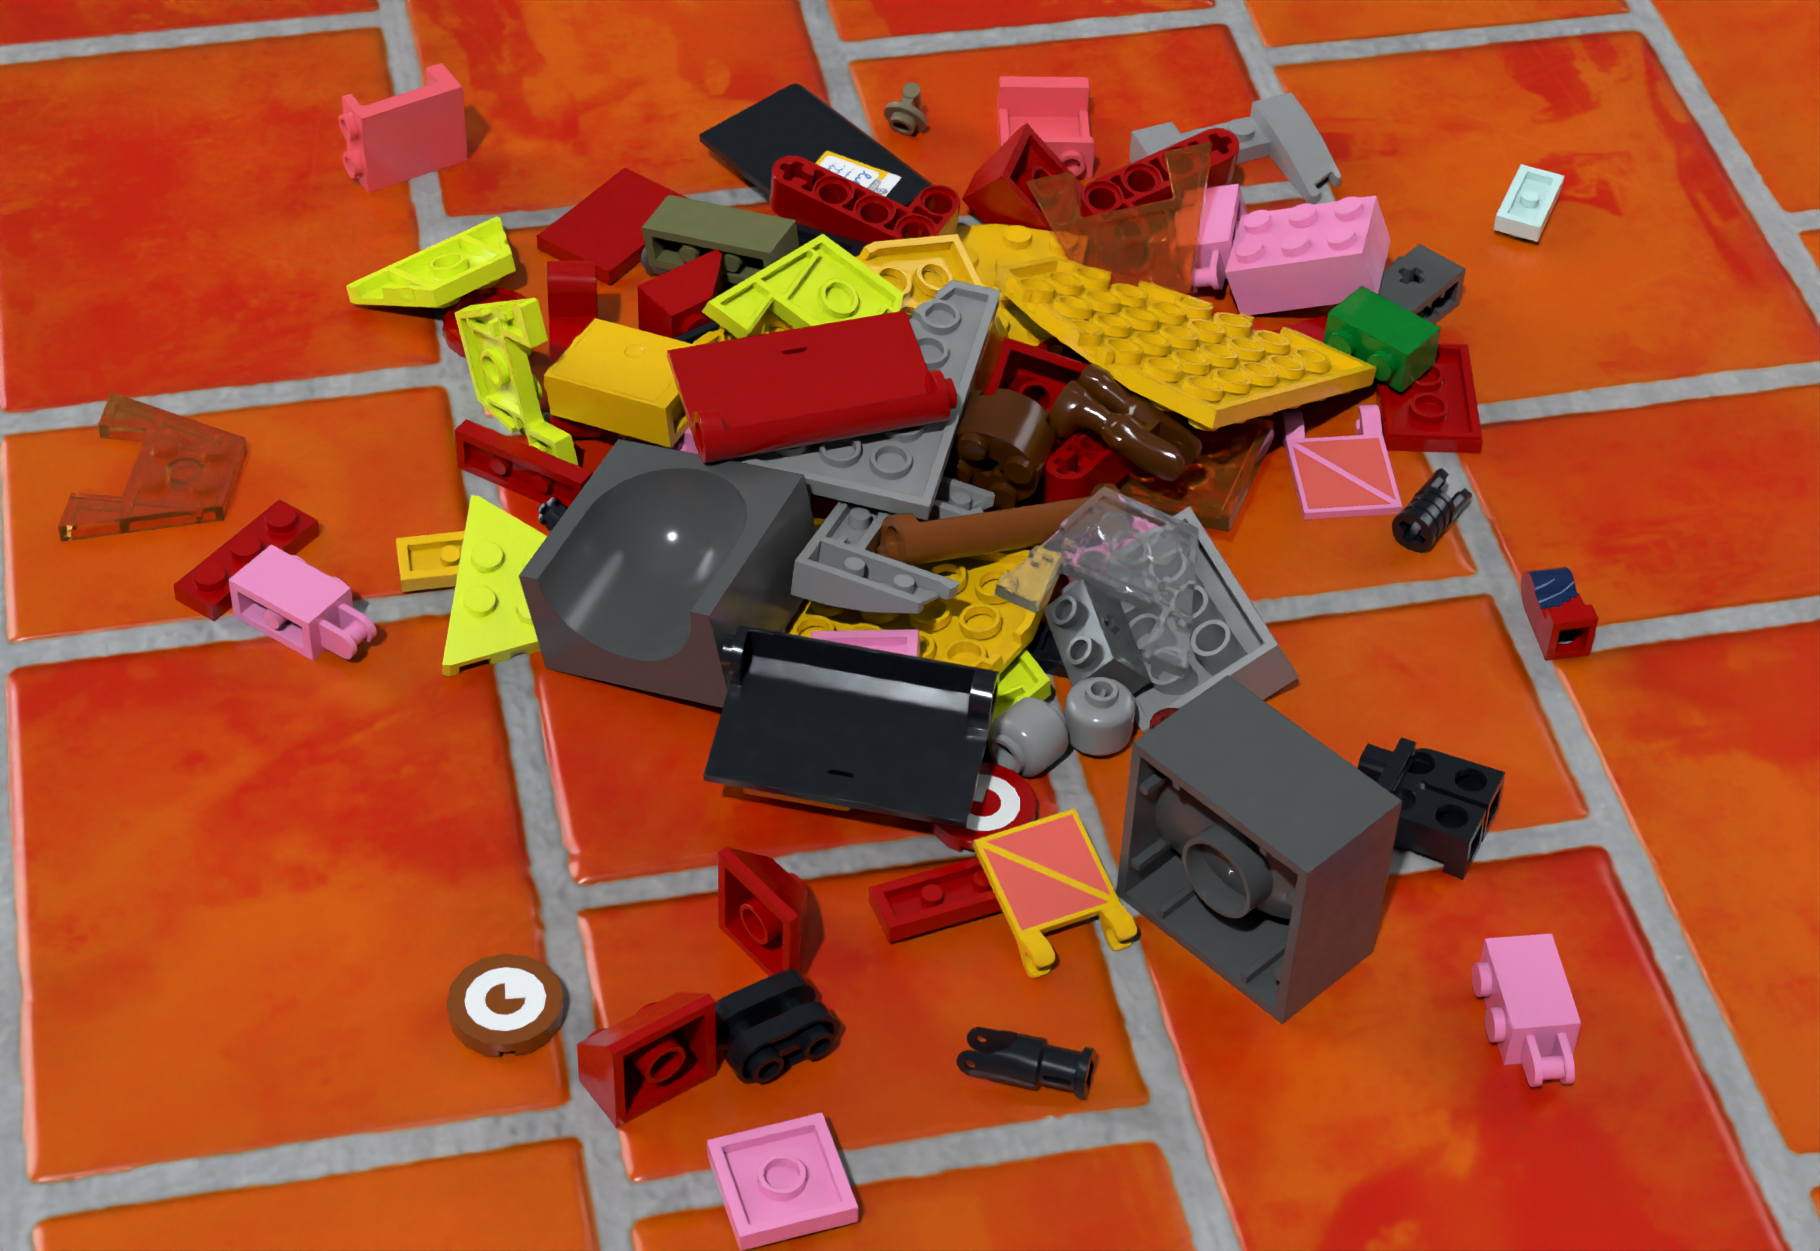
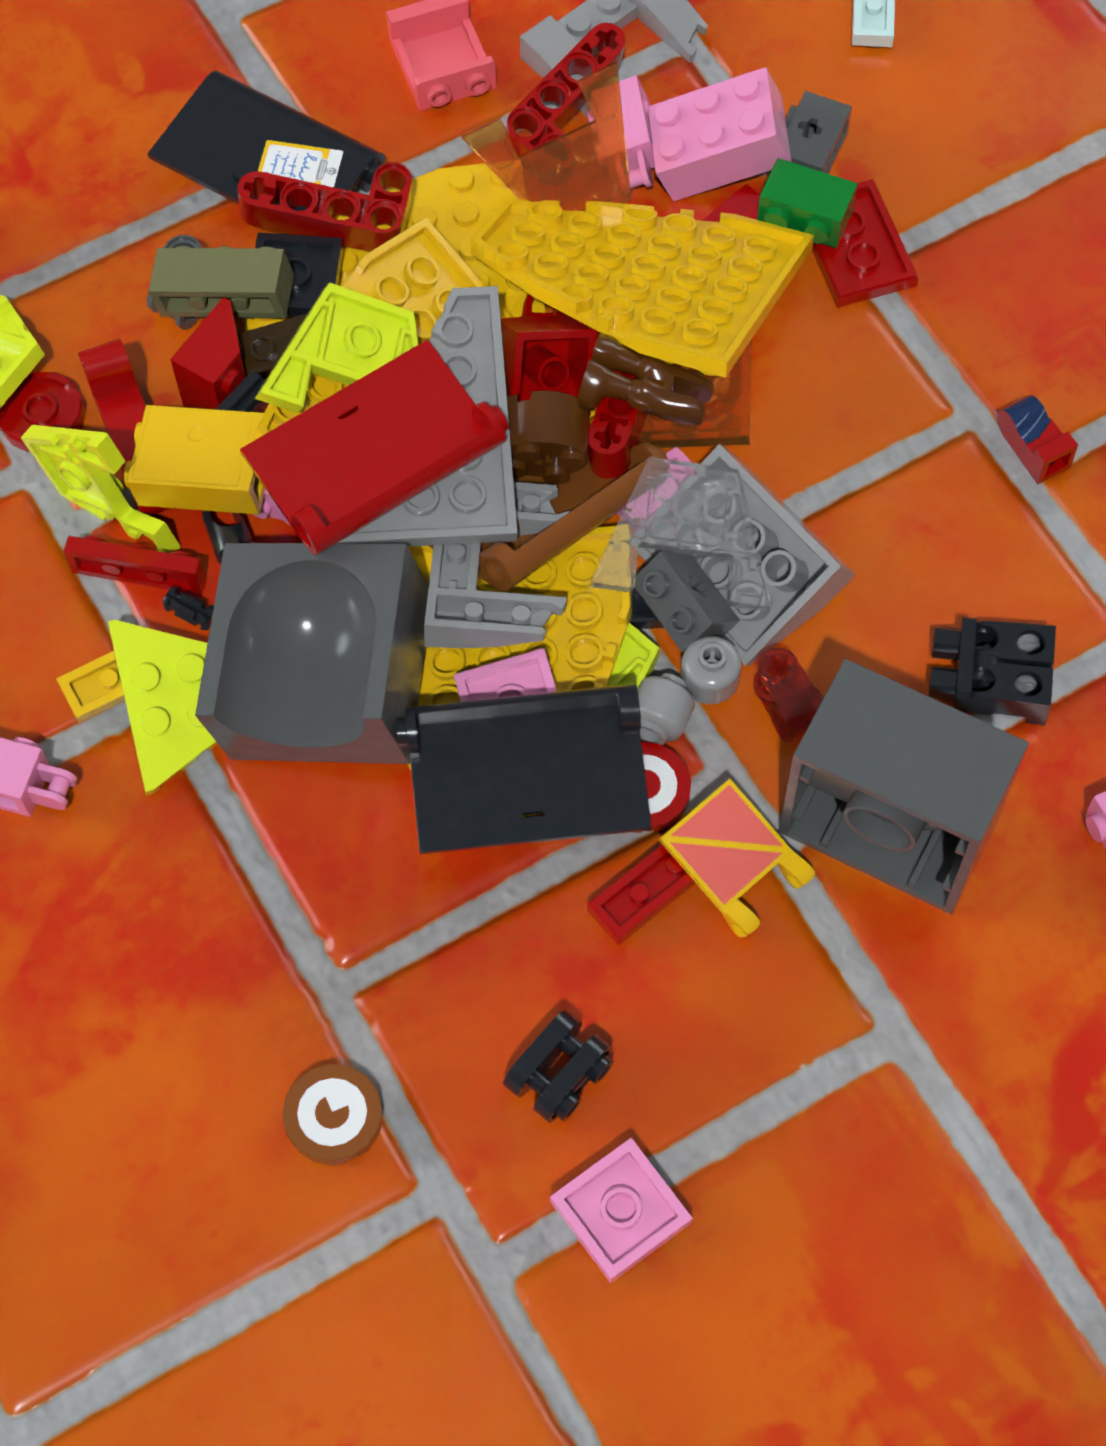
camera: 15 degrees left, 20 degrees up
red tile [537,168,689,285] -> none
red slope [577,992,716,1128] -> none
red slope [718,847,809,977] -> none
dark tan plate [884,82,928,135] -> none
black piece [956,1027,1096,1100] -> none
red slope [962,123,1084,232] -> none
flag [1278,404,1403,520] -> none
black hinge [1392,468,1472,552] -> none

